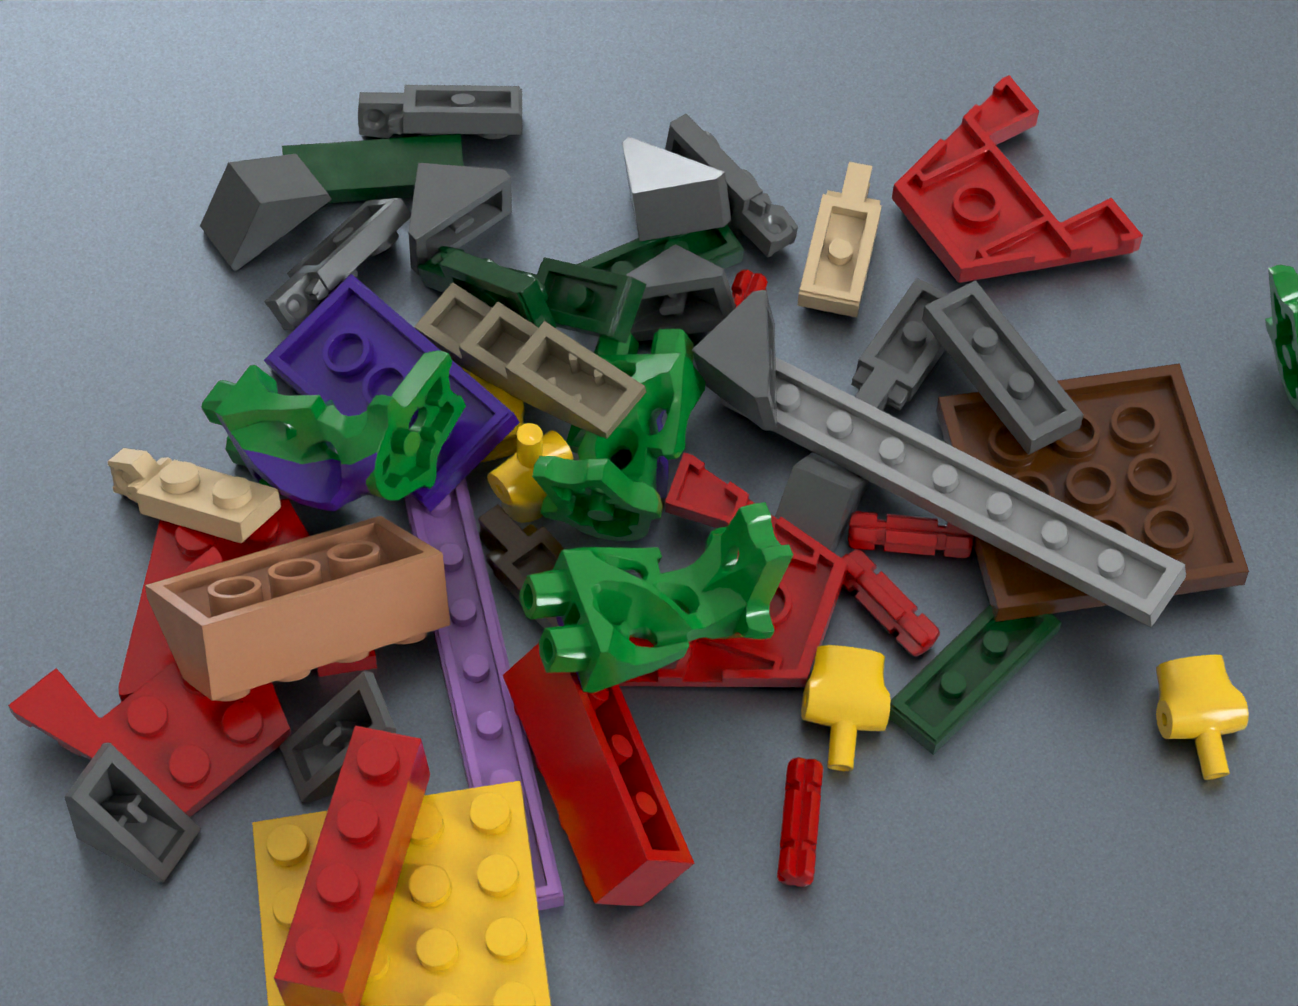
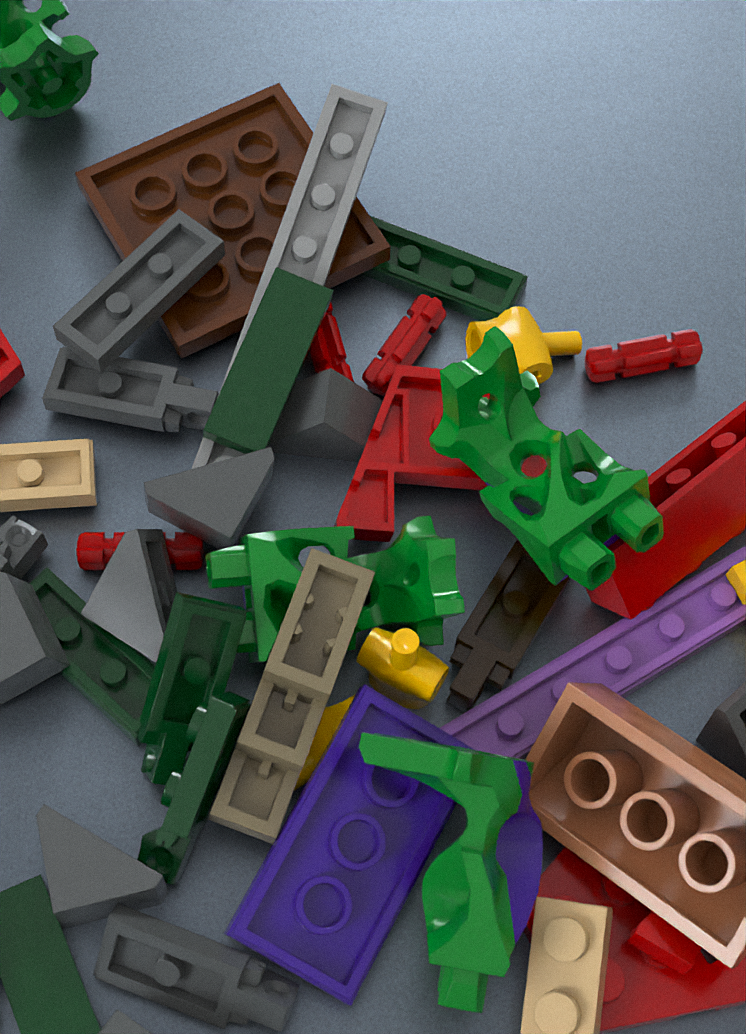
camera: 110 degrees left, 5 degrees up
yellow piece [1156,654,1249,780] -> none
none -> dark green tile [203,267,334,454]

